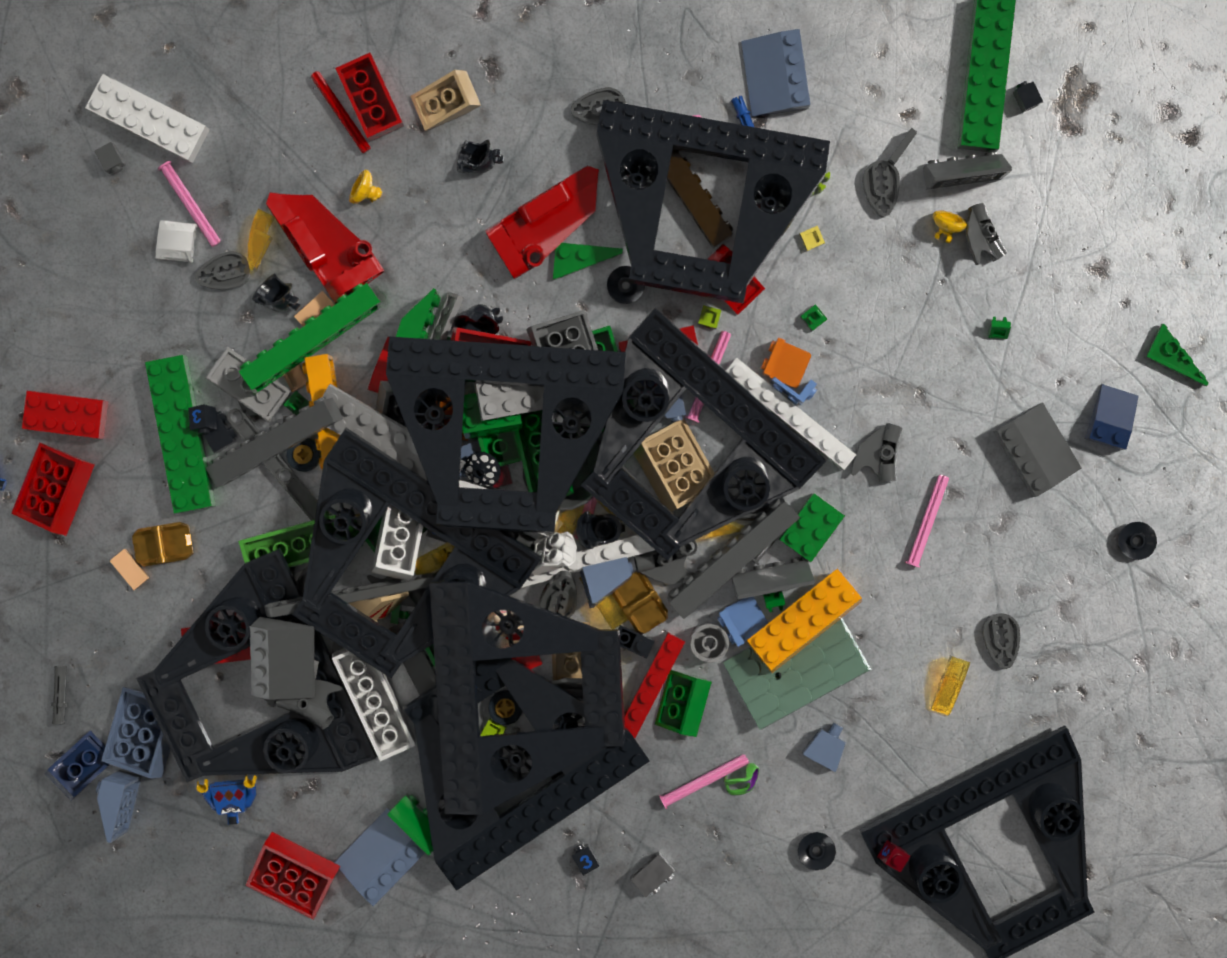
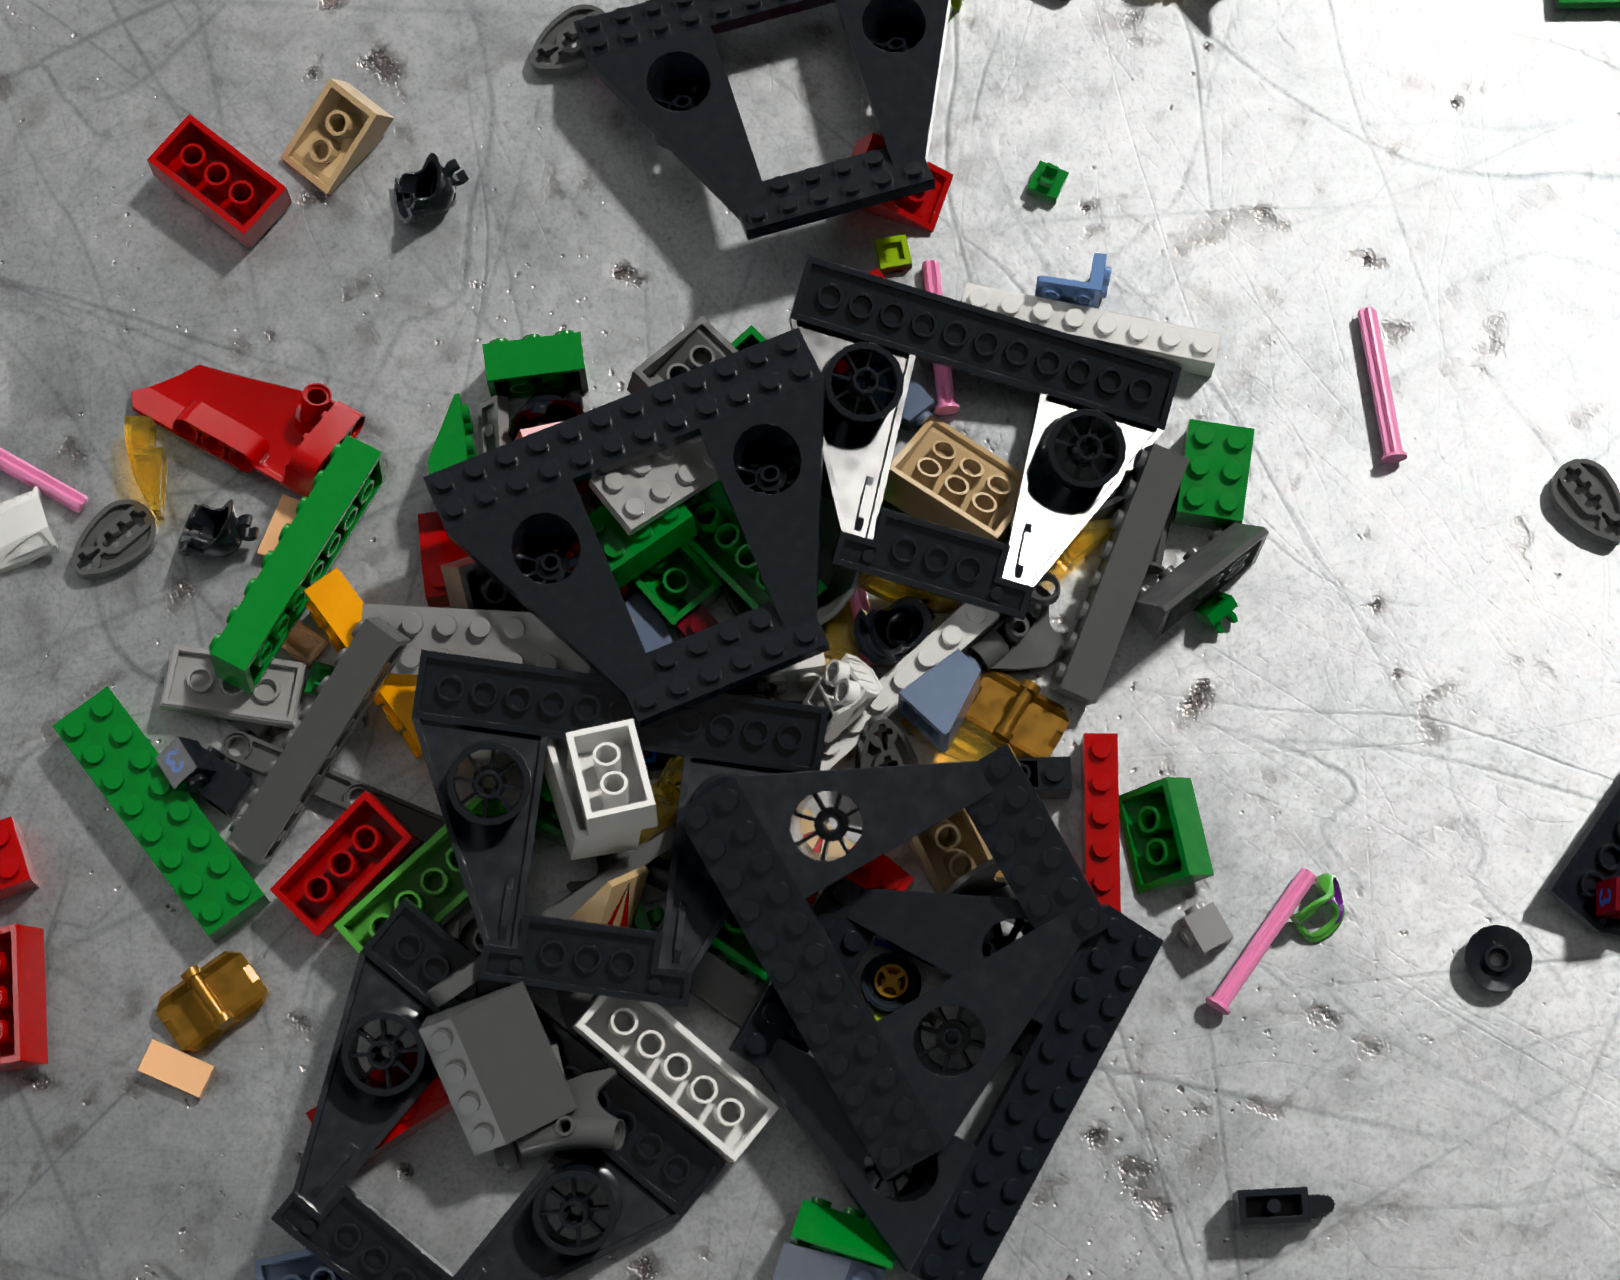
camera: 25 degrees left, 15 degrees down
black wheel [286,438,321,472] -> none
red axle [311,71,371,154] -> none
yellow hair [349,170,382,204] -> none
black dish [464,451,501,488] -> none
red panel [484,165,599,280] -> none
green wing [553,243,623,280] -> none
black brick [571,843,600,876] -> none
black dish [607,266,645,304] -> none
flat silver brick [630,852,675,897] -> none
dark brown brick [667,149,734,249] -> none
light grey brick [690,623,729,663] -> none
medium blue bracket [717,597,768,647] -> none
sand green piece [723,618,871,730] -> none
light orange brick [747,568,862,673] -> none
orange bracket [761,338,811,388] -> none
light yellow tile [800,225,825,251] -> none
sand blue torso [802,722,846,772] -> none
dark grey pin [851,423,903,482] -> none
clear yellow slope [931,656,971,715] -> none
green tile [988,316,1011,339] -> none
dark grey slope [993,402,1081,497] -> none
dark blue slope [1084,384,1139,450] -> none
none -> red brick [270,791,421,939]
none -> green brick [482,330,589,401]
none -> white brick [565,718,658,841]
none -> light grey brick [1179,902,1233,959]
none -> black hinge [1232,1187,1335,1230]

